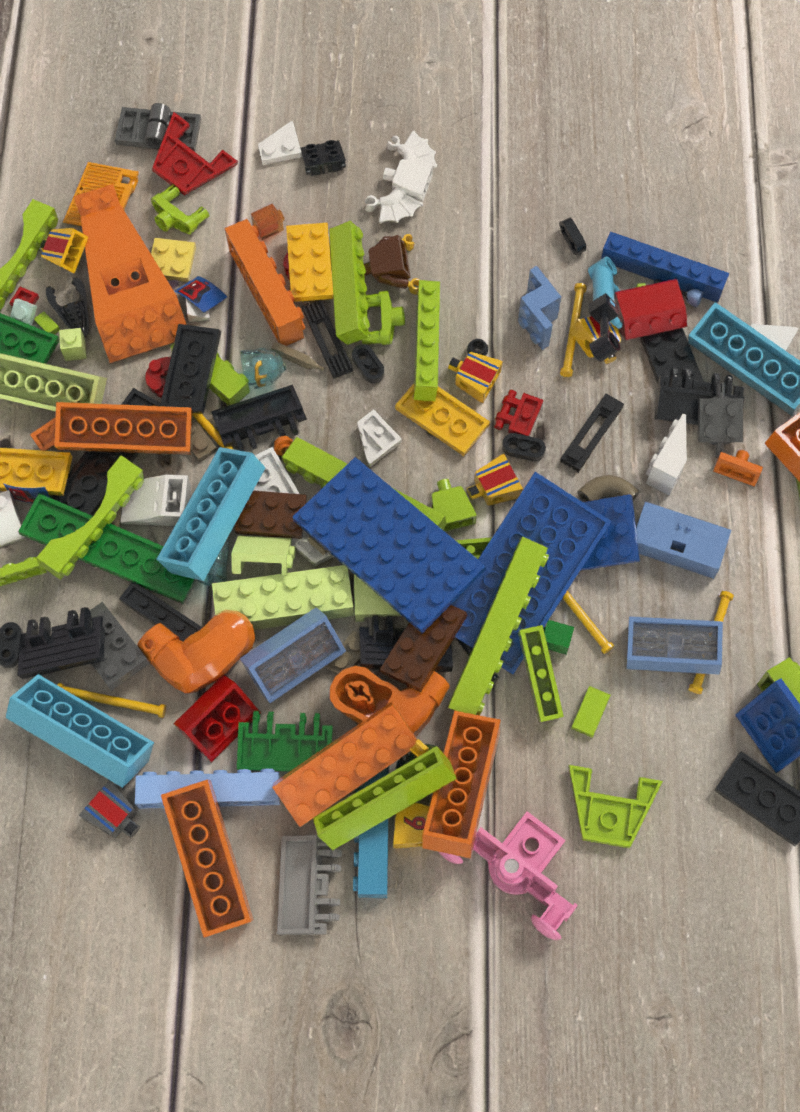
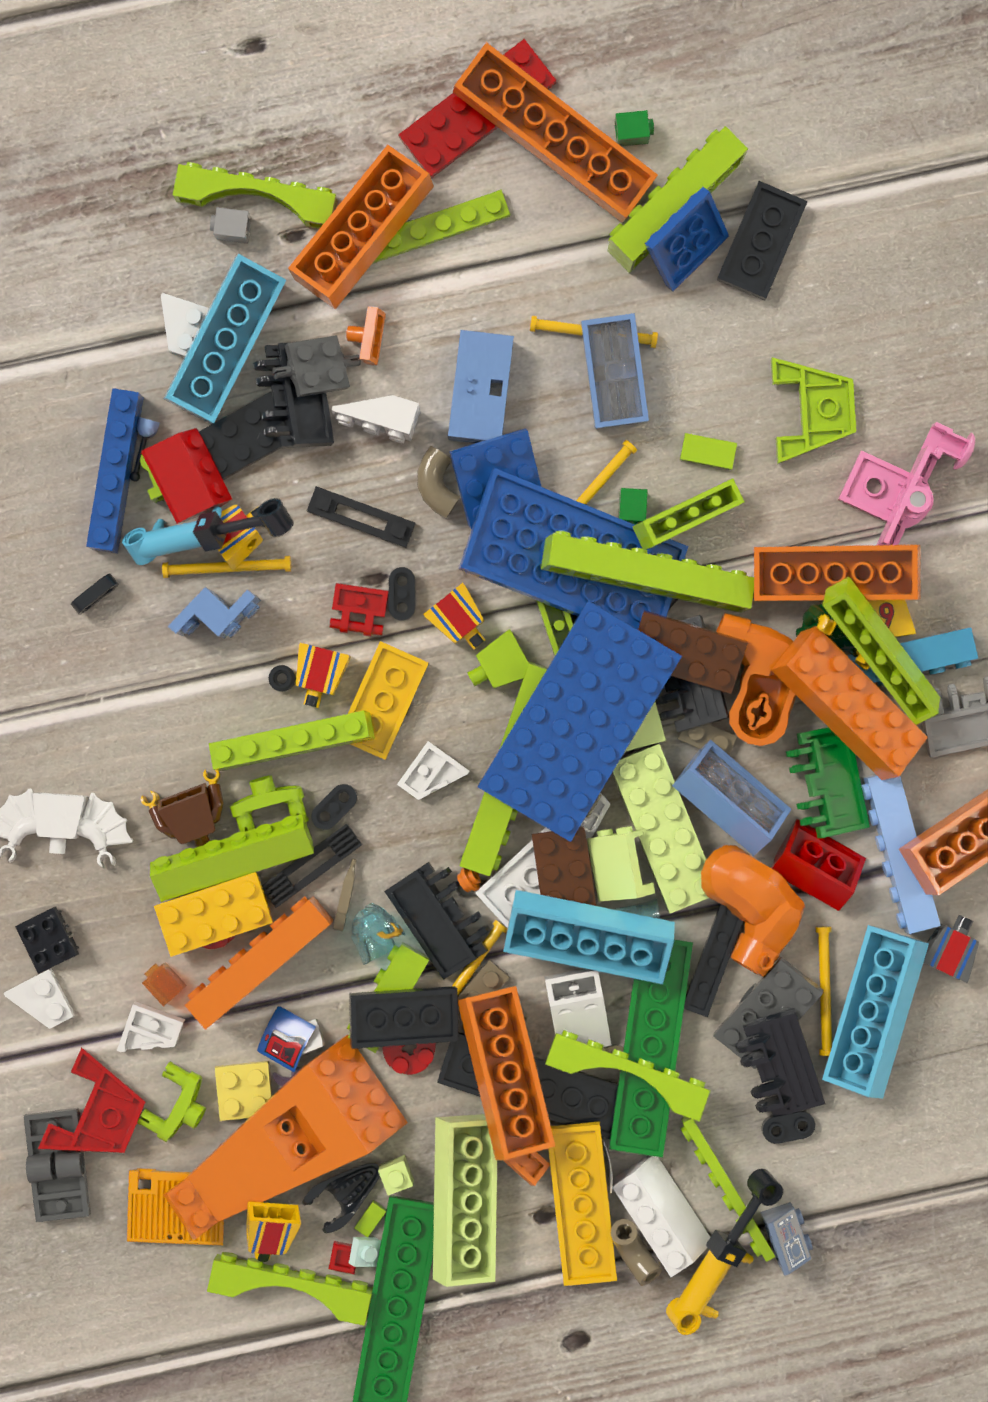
camera: 110 degrees left, 20 degrees up
none -> white wing [117,1001,185,1052]

